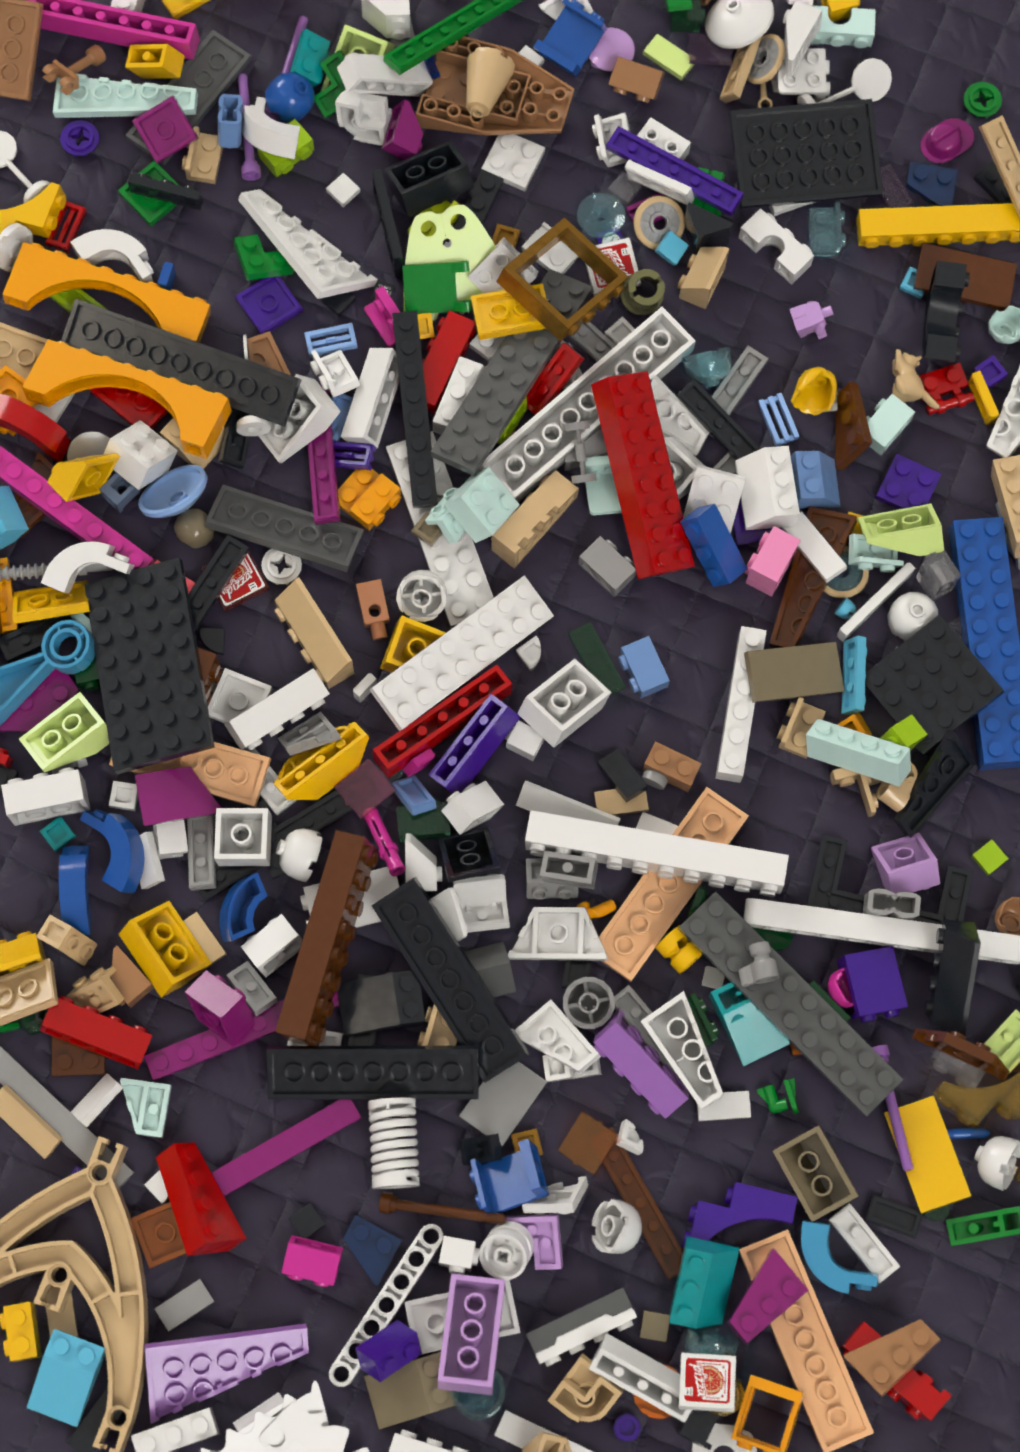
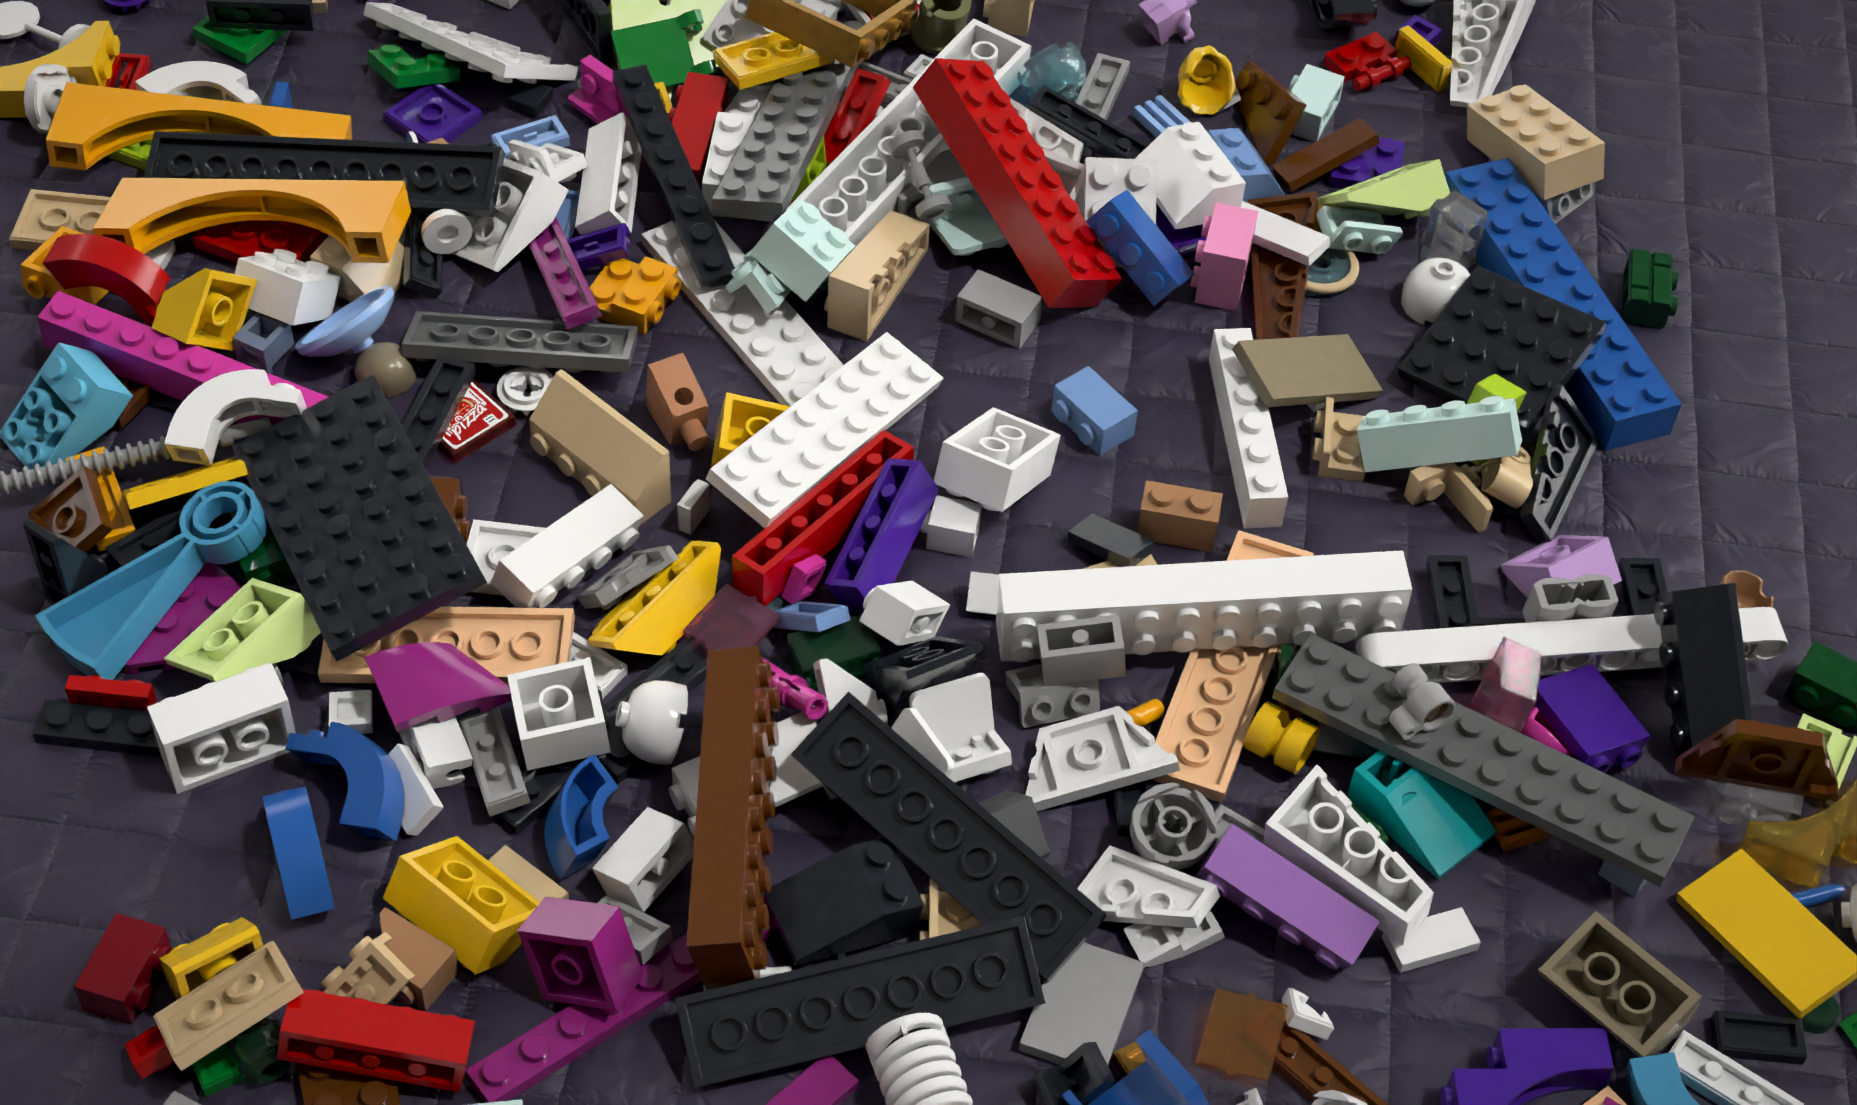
camera: 15 degrees left, 25 degrees down
tan bracket [36,915,97,966] -> none
teal tile [39,816,76,852] -> none
white cylinder [396,570,447,622] -> none
dark tan tile [411,511,442,547] -> none
white tile [516,636,541,671] -> none
clear green tile [568,622,625,697] -> none
light grey tile [641,769,668,790] -> none
white sticker [702,966,725,989] -> none
green piece [757,1078,800,1114] -> none
medium azure hinge [834,597,856,620] -> none
white tile [837,562,915,642] -> none
medium azure plate [841,636,867,715] -> none
medium lavender piece [872,1045,913,1171] -> none
tan animal [892,349,940,409] -> none
lime tile [971,839,1008,876] -> none
none -> reddish brown tile [1272,118,1380,192]
none -> clear pink slope [1468,637,1542,733]

